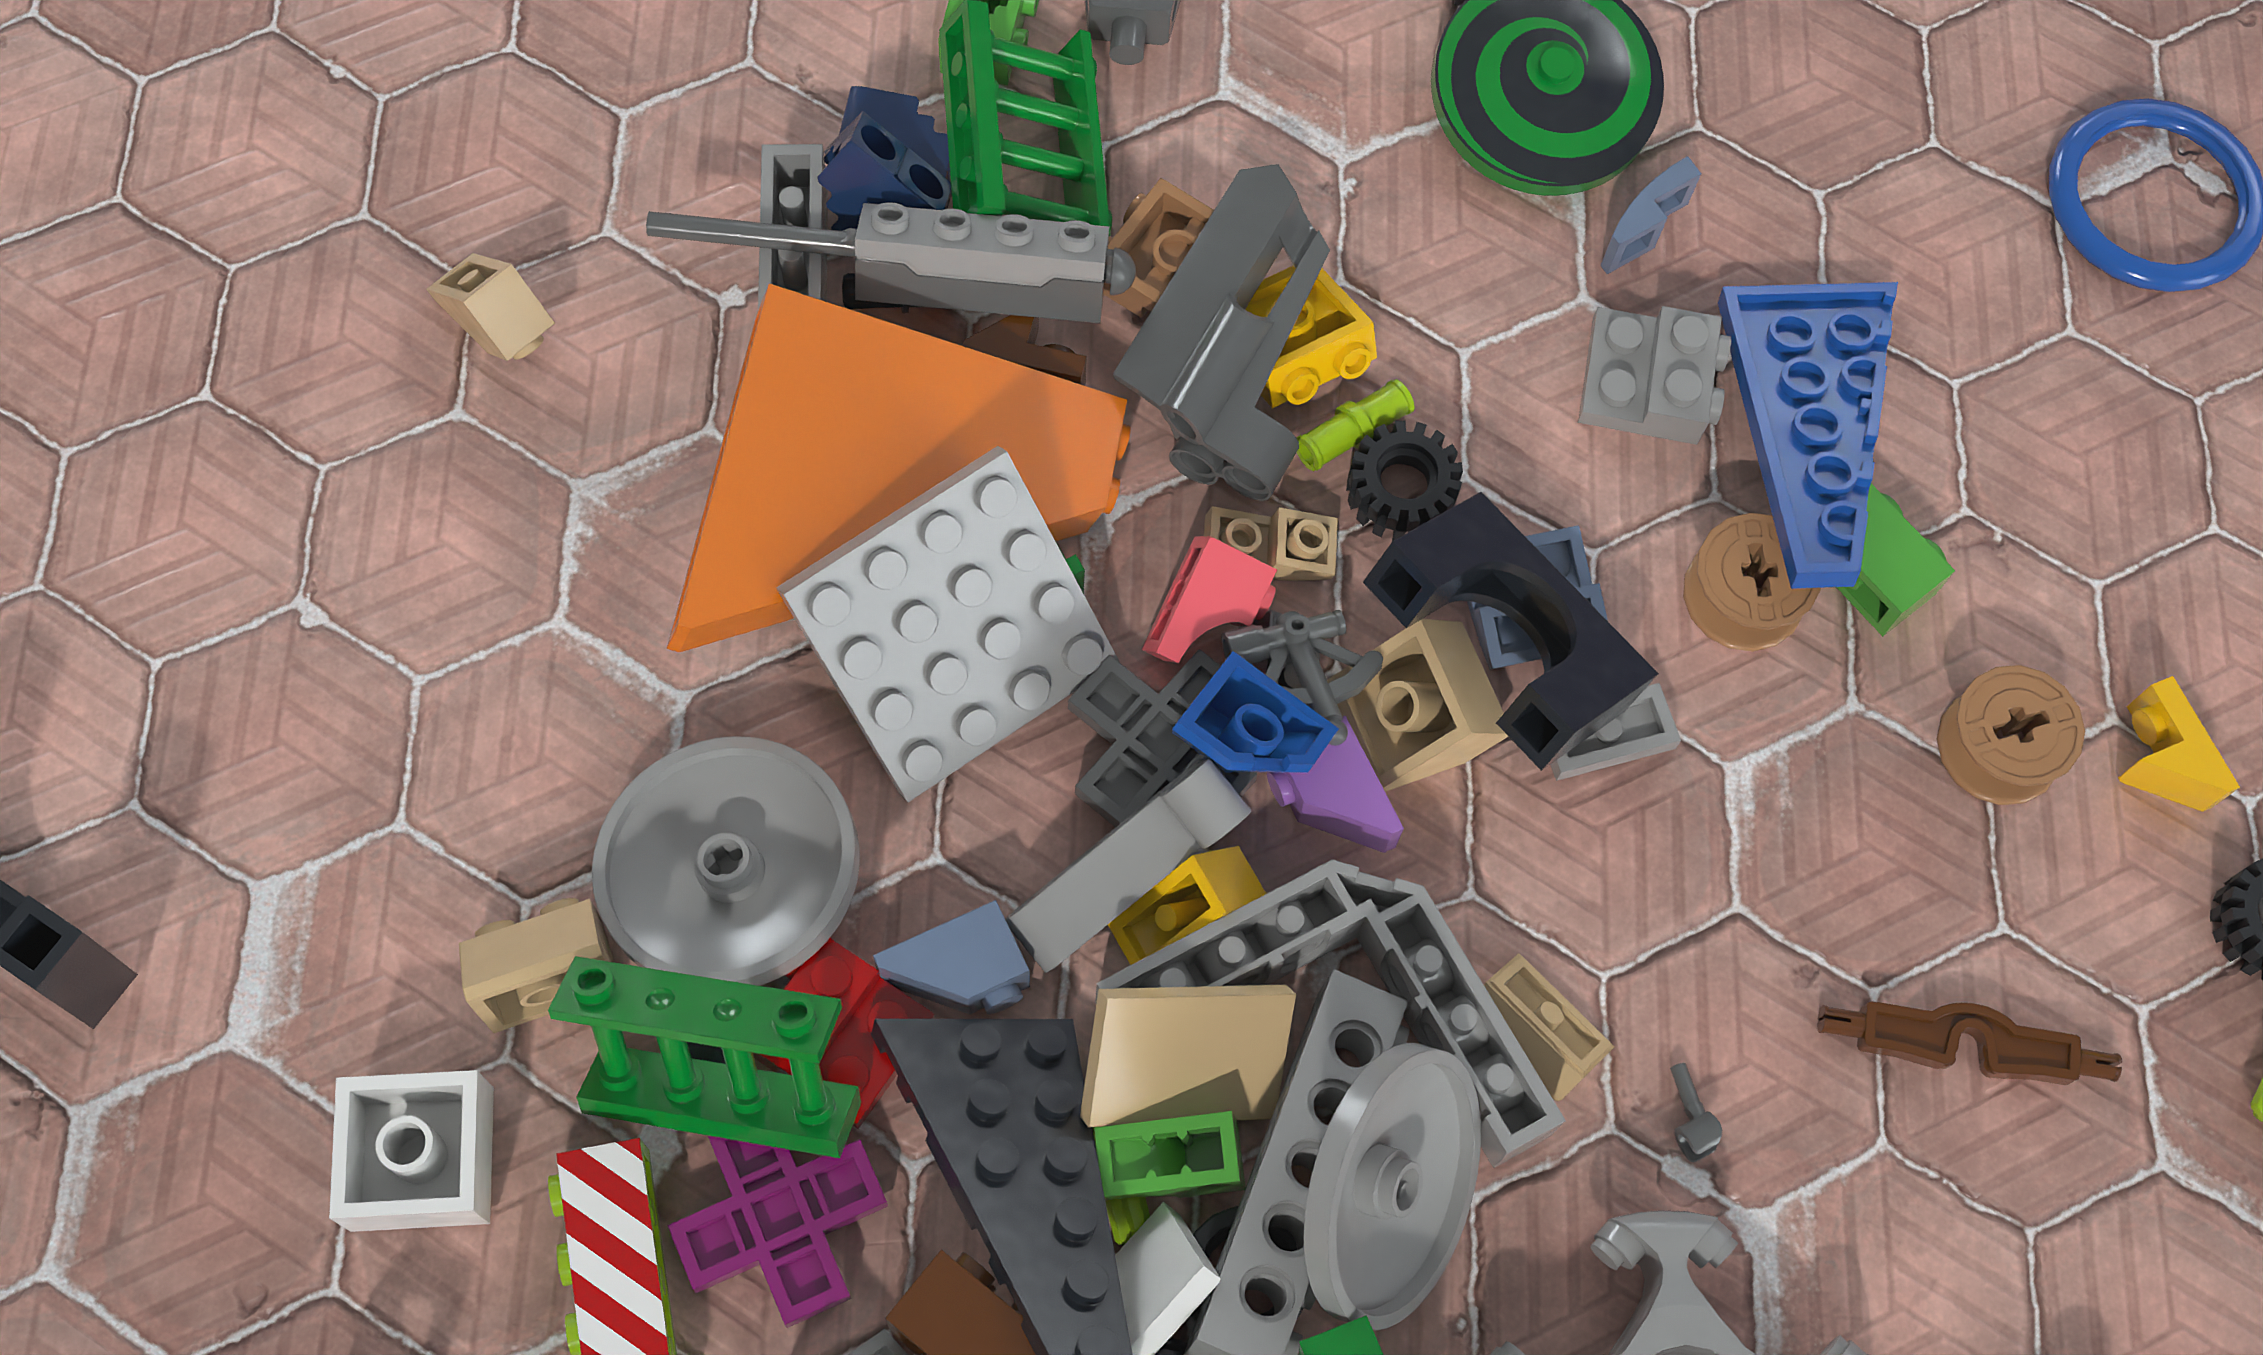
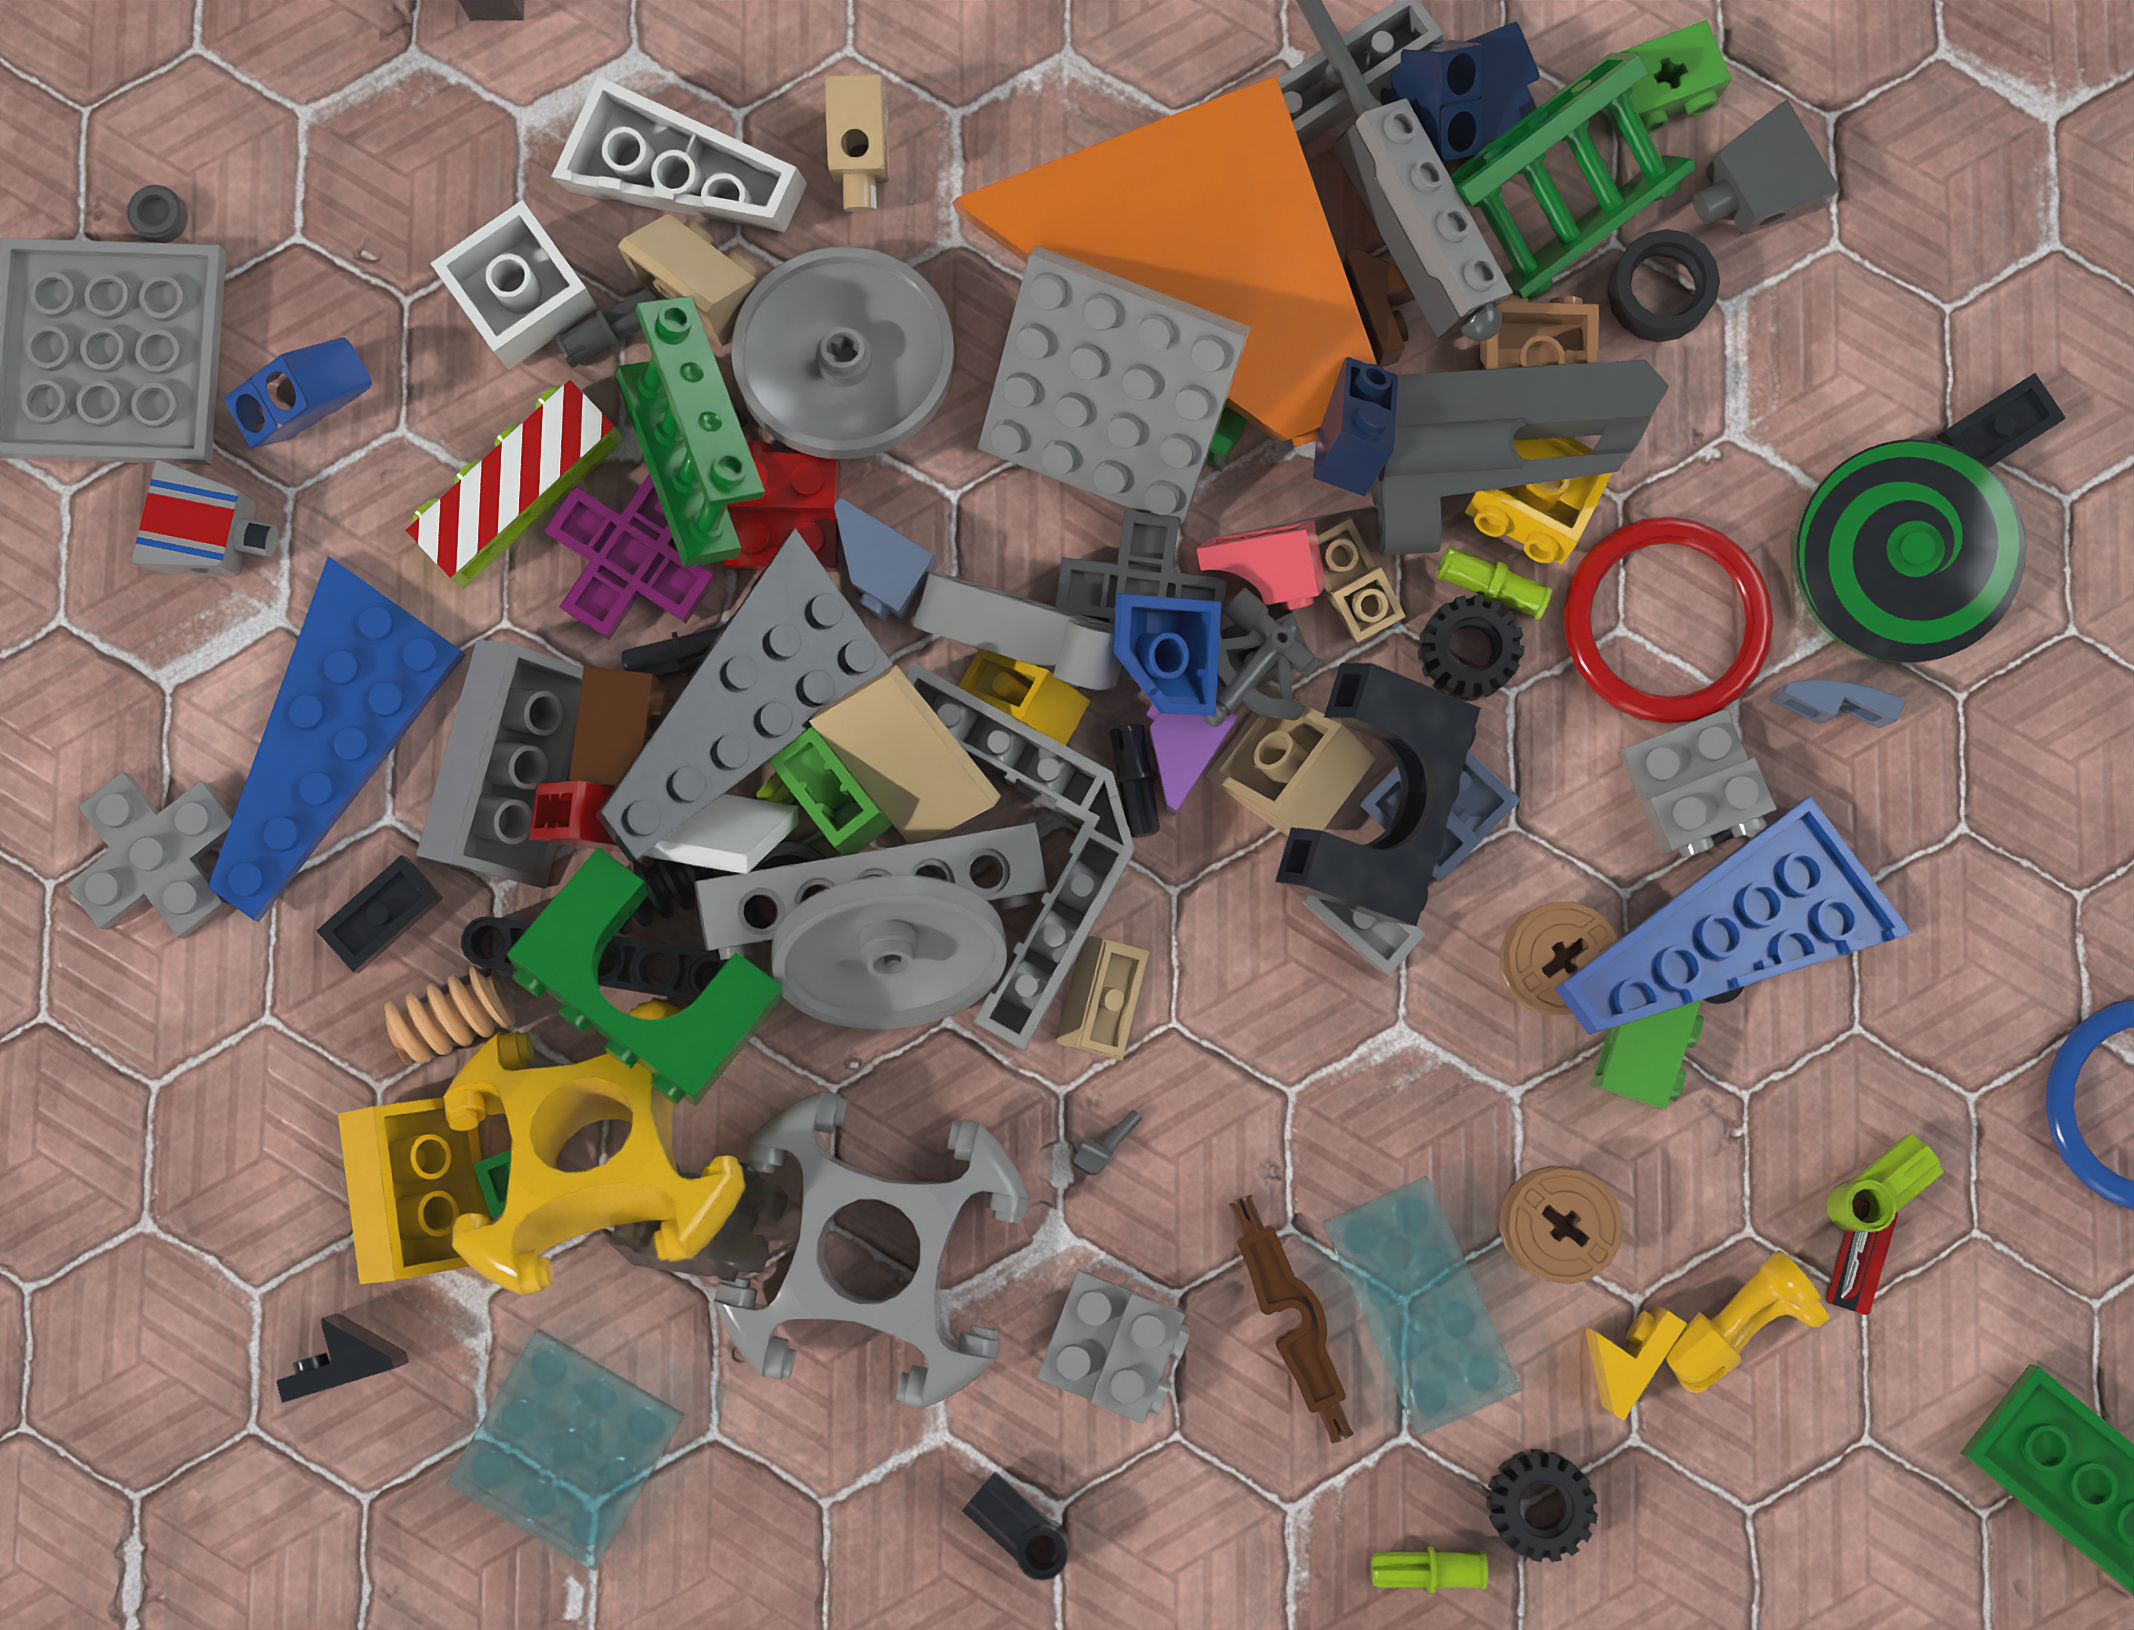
camera: 65 degrees right, 15 degrees up
none -> white wedge [551,76,808,233]
none -> dark grey axle [555,289,659,368]
none -> black axle [621,624,725,677]
none -> tan torso [824,75,889,212]
none -> light grey plate [1036,1269,1191,1424]
none -> black axle [1109,724,1160,838]
none -> dark blue slope [1313,357,1398,496]
none -> clear light blue plate [1322,1176,1523,1437]
none -> red wedge [1563,516,1774,724]
none -> black tyre [1607,229,1720,342]
none -> yellow piece [1666,1250,1830,1394]
none -> lime piece [1826,1134,1944,1232]
none -> sticker [1826,1198,1898,1315]

